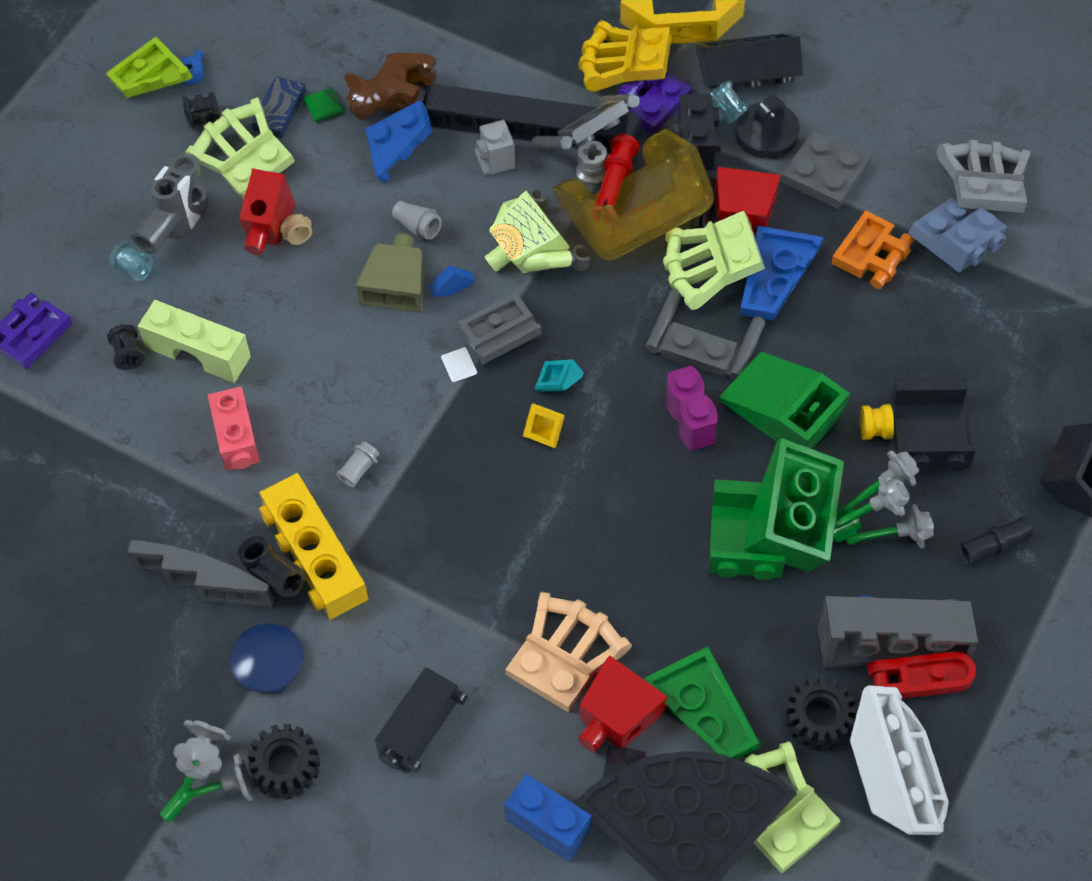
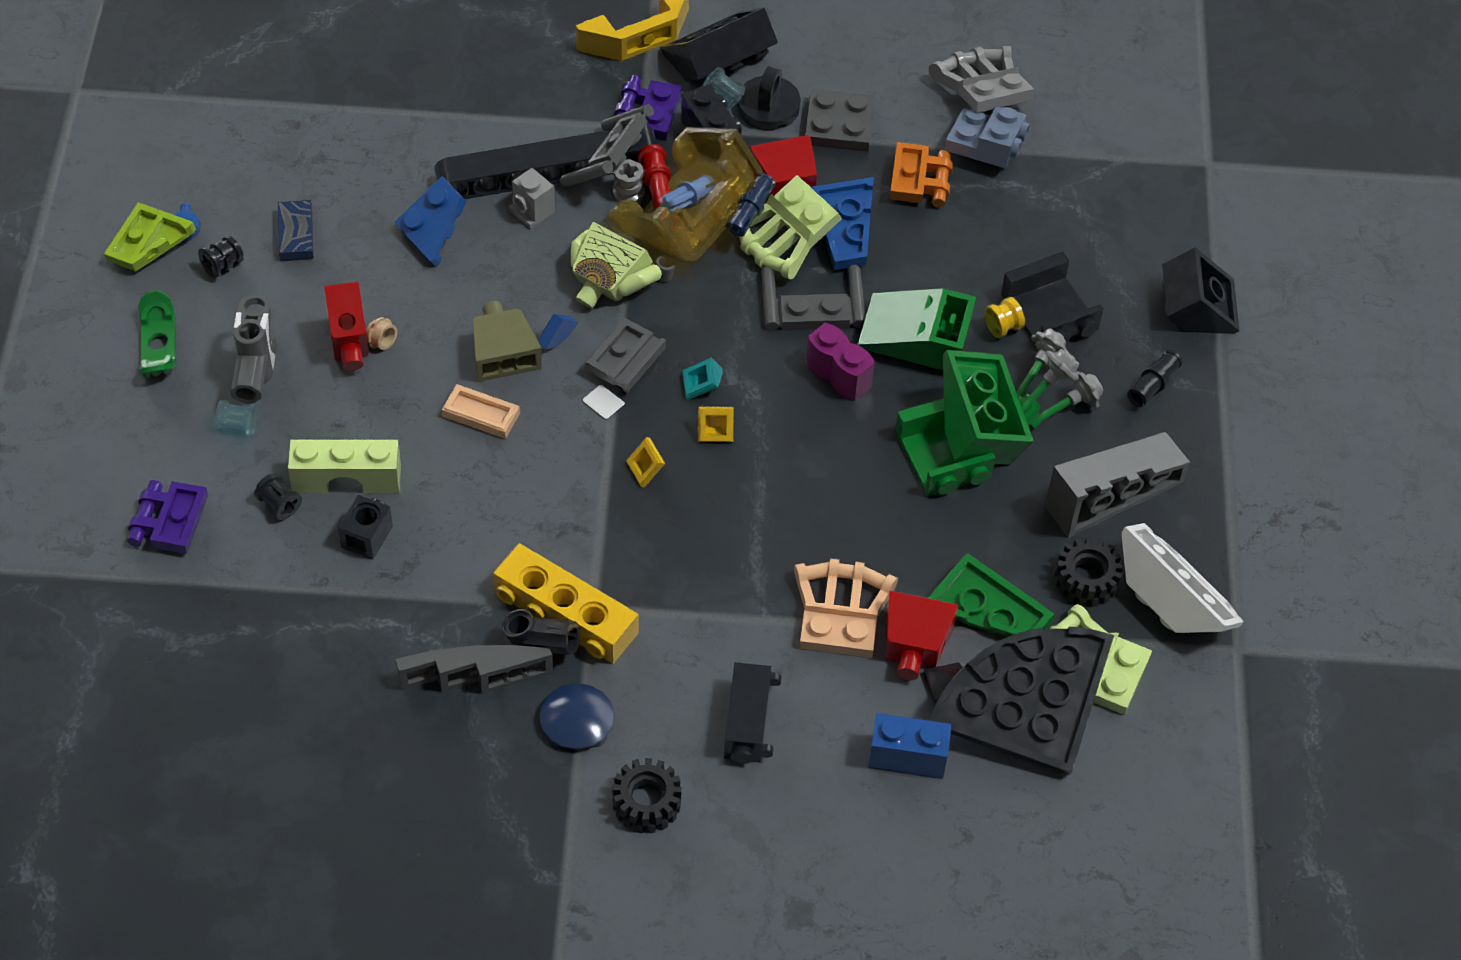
camera: 30 degrees left, 5 degrees down
light grey plant [160,720,254,822] -> none
yellowish green plate [185,97,295,200] -> none
coral brick [207,386,260,470] -> none
green slope [303,87,344,123] -> none
light grey pin [336,442,379,488] -> none
reddish brown animal [344,52,437,120] -> none
light grey cone [392,201,442,240] -> none
yellow plate [579,21,672,92] -> none
red plate [867,652,976,699] -> none
none -> green piece [138,290,176,378]
none -> black brick [338,495,393,559]
none -> light nougat tile [442,384,520,439]
none -> yellow slope [626,437,665,487]
none -> medium blue axle [660,175,716,213]
none -> dark blue pin [726,173,776,237]

